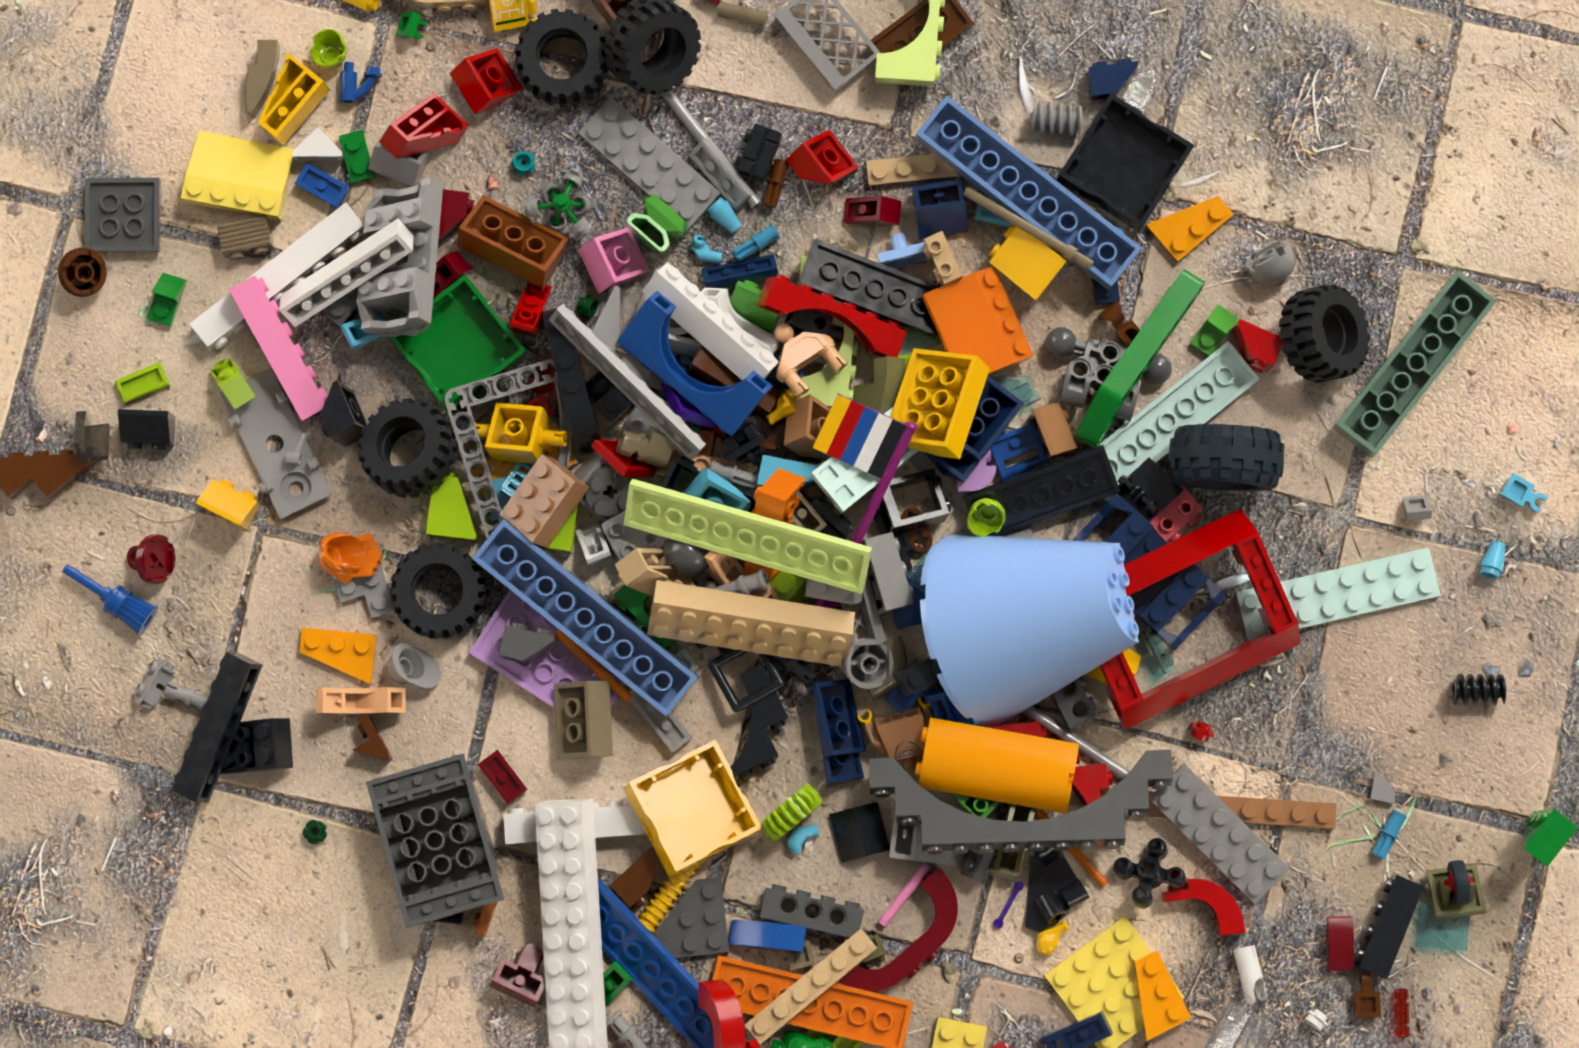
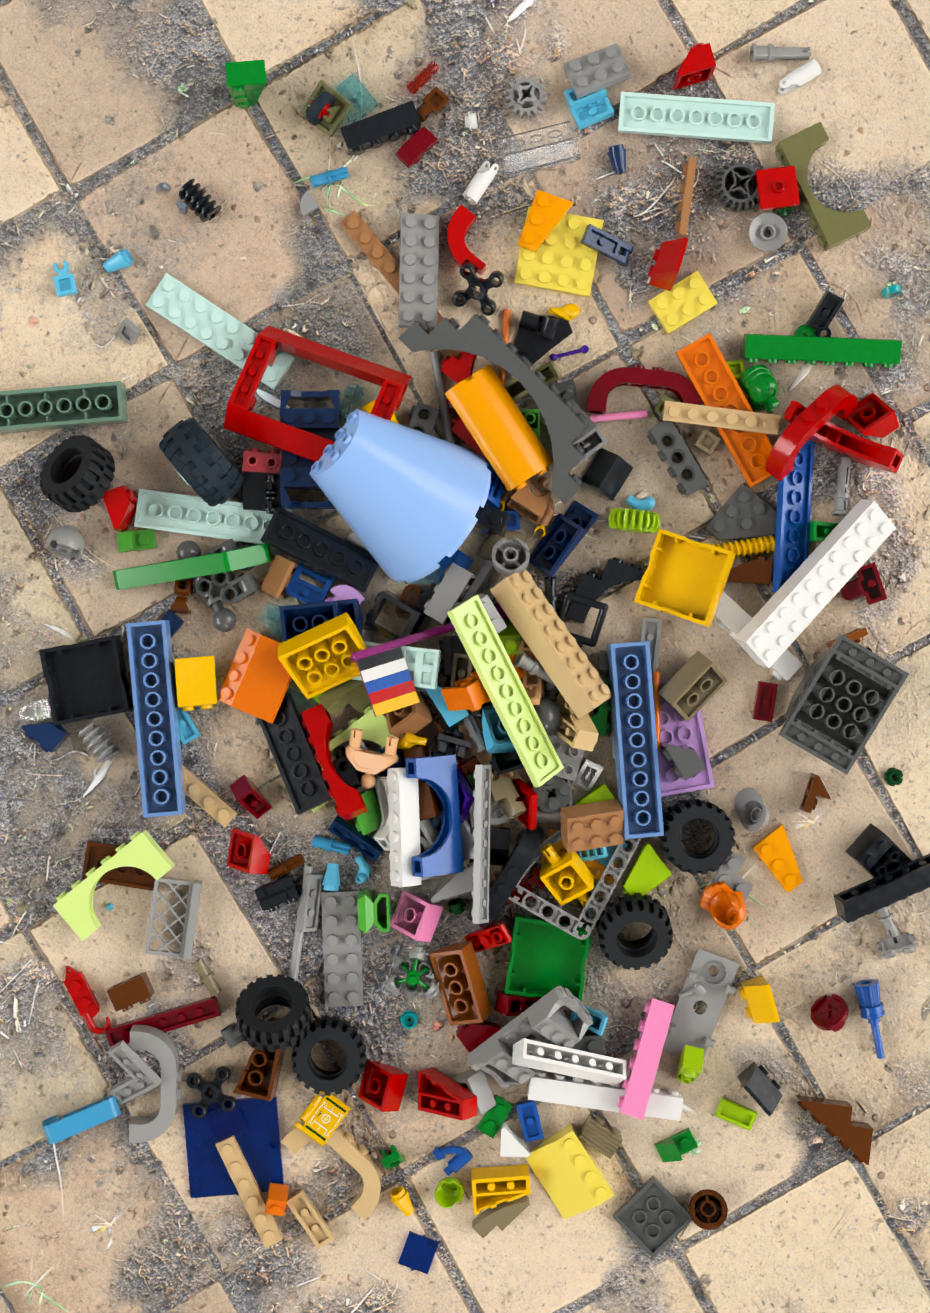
camera: 130 degrees left, 5 degrees up
clear smoke panel [74,411,110,463] -> none
light nougat arch [316,687,406,714] -> none
black slope [320,380,368,447] -> none
blue slope [729,920,807,954] -> none
light blue tile [878,233,929,269] -> none
dark blue slope [912,179,968,240] -> none
tan plate [923,231,963,285] -> none
dark tan bar [963,187,1094,270] -> none
lime hair [967,498,1006,537] -> none
light orange wing [1145,196,1234,263] -> none
red plate [1190,721,1214,742] -> none

